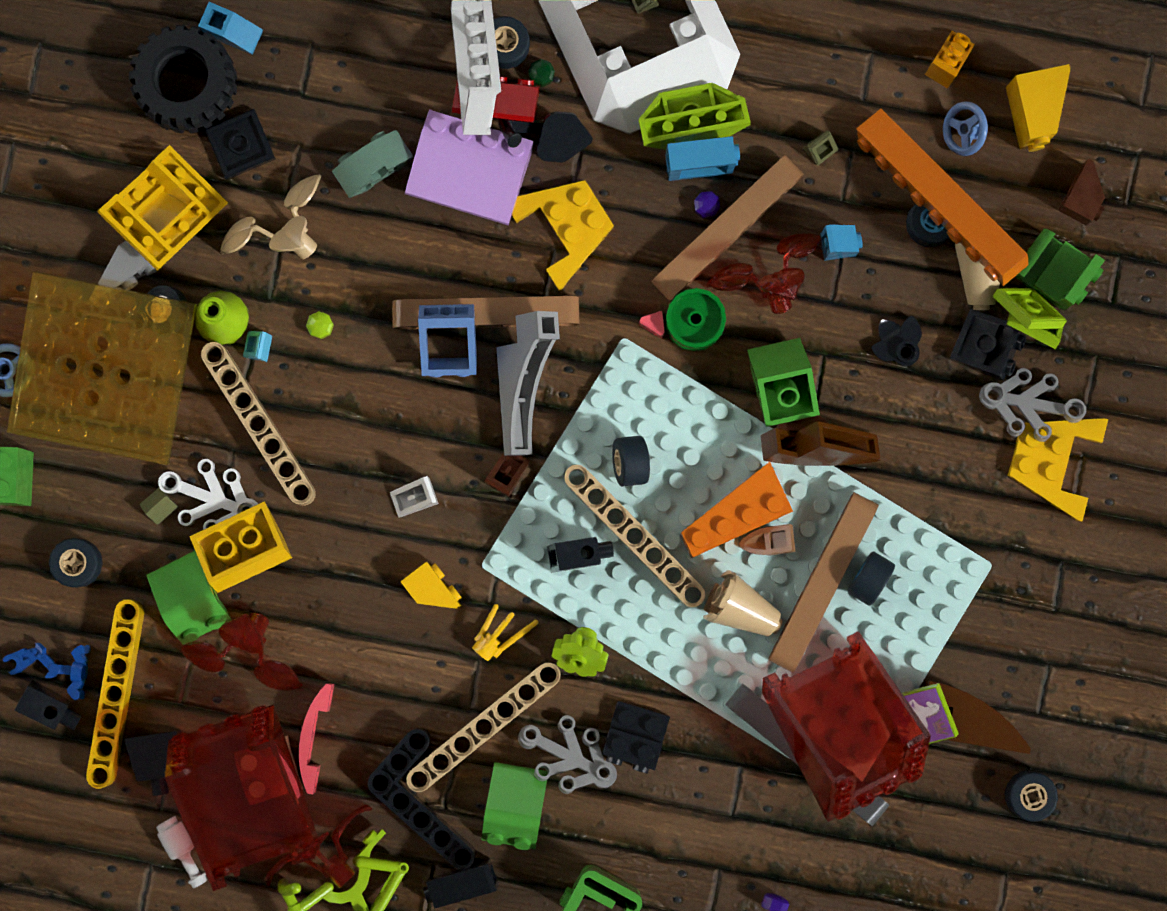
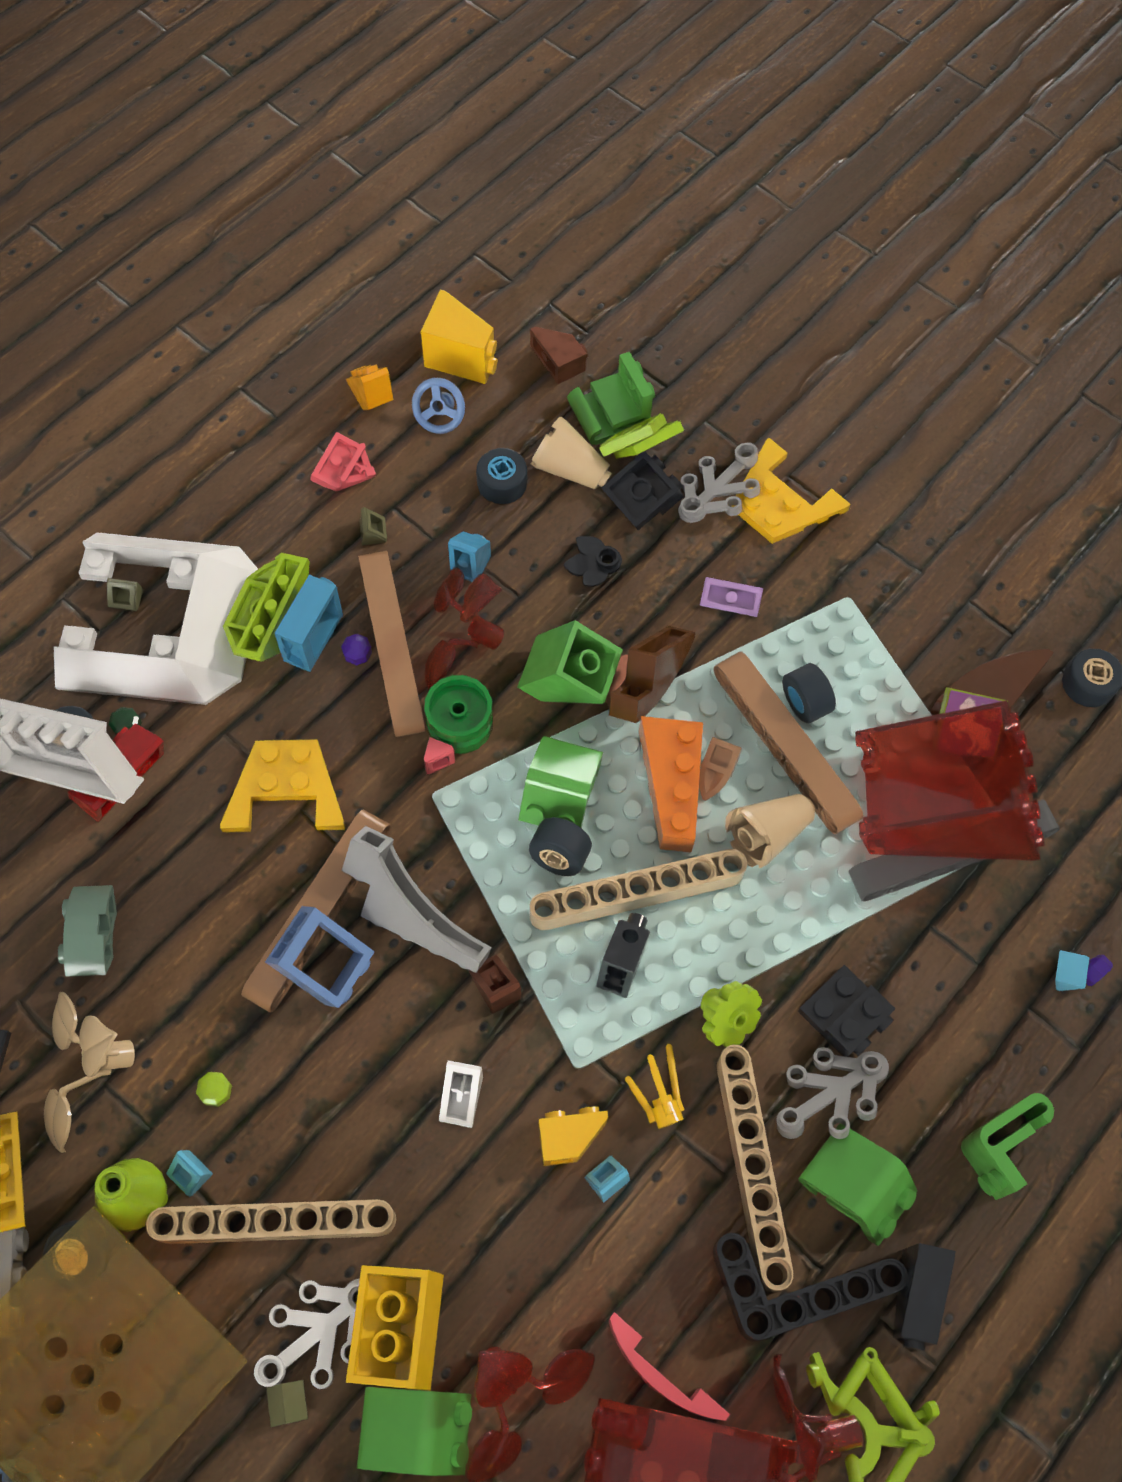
camera: 60 degrees left, 20 degrees down
lavender slope [405,110,533,225] -> none
black piece [498,111,593,163] -> none
orange brick [856,109,1029,286] -> none
none -> coral slope [310,432,376,491]
none -> bright green piece [518,736,603,828]
none -> medium azure slope [585,1156,630,1203]
none -> lavender slope [700,577,763,617]
none -> medium azure slope [1055,950,1089,991]

